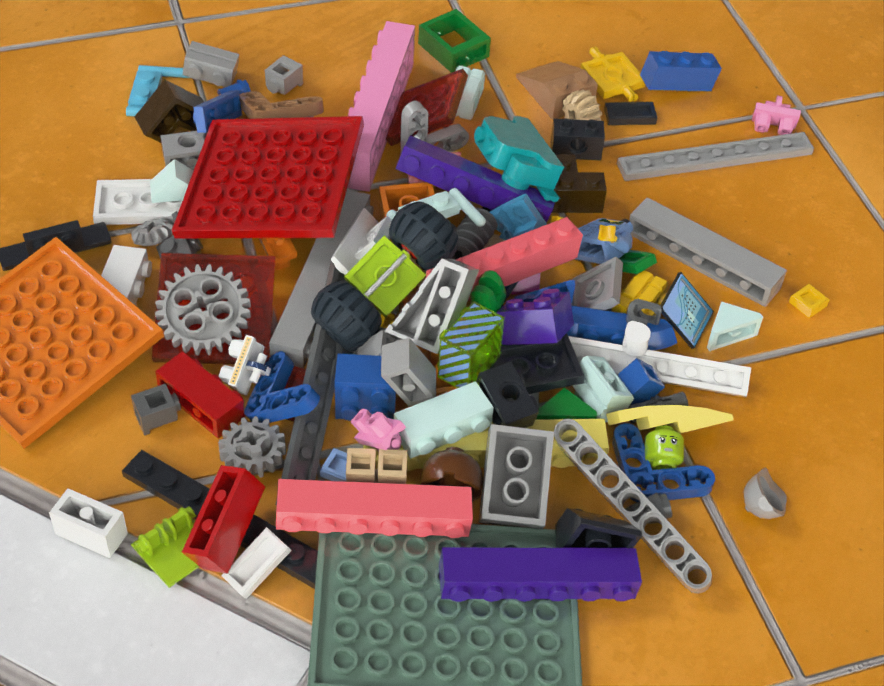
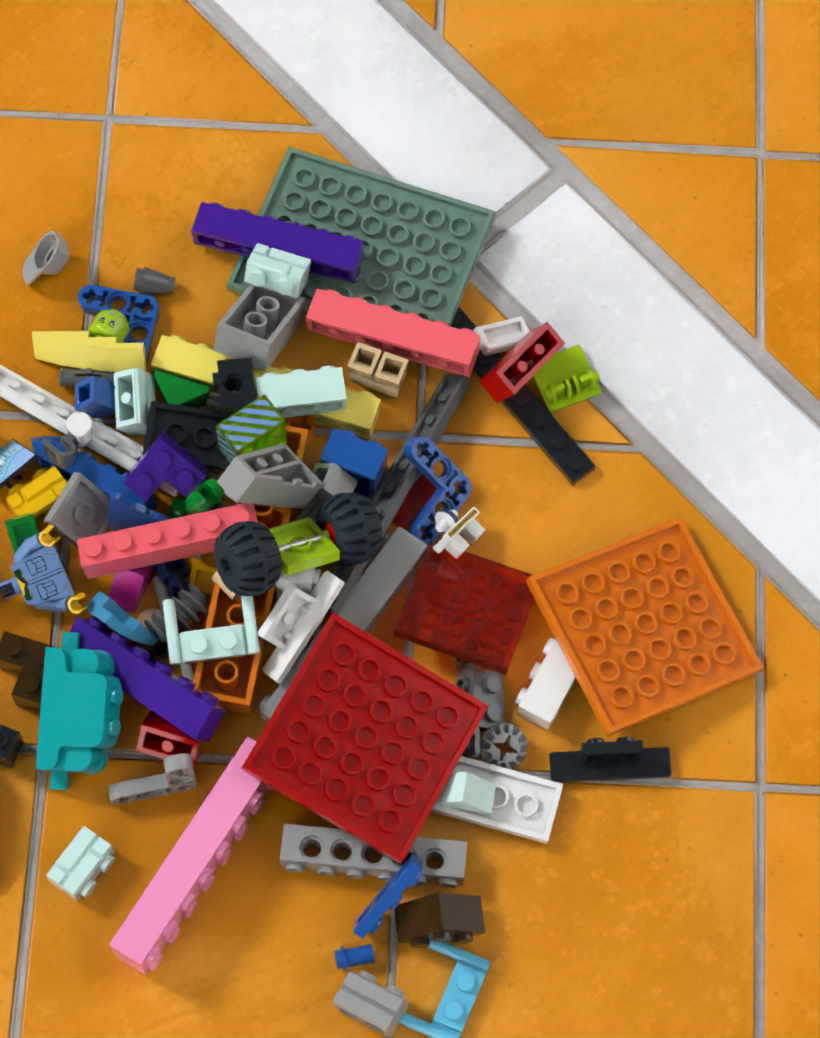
camera: 160 degrees left, 20 degrees up
white brick [49,489,128,558] -> none
dark grey brick [131,384,181,436] -> none
light grey gear [155,264,251,355] -> none
red brick [155,351,245,439] -> none
light grey gear [218,416,286,478] -> none
medium nougat beam [240,91,324,119] -> none
light grey brick [265,55,303,95] -> none
light blue tile [320,448,347,482] -> none
bright pink hips [351,409,406,452] -> none
light grey brick [381,338,436,406] -> none
clear red plate [386,68,468,146] -> none
green window [418,9,491,73] -> none
reddish brown cylinder [420,447,483,502] -> none
light grey beam [554,419,712,594] -> none
black slope [555,508,642,548] -> none
none -> light aqua brick [244,243,311,298]

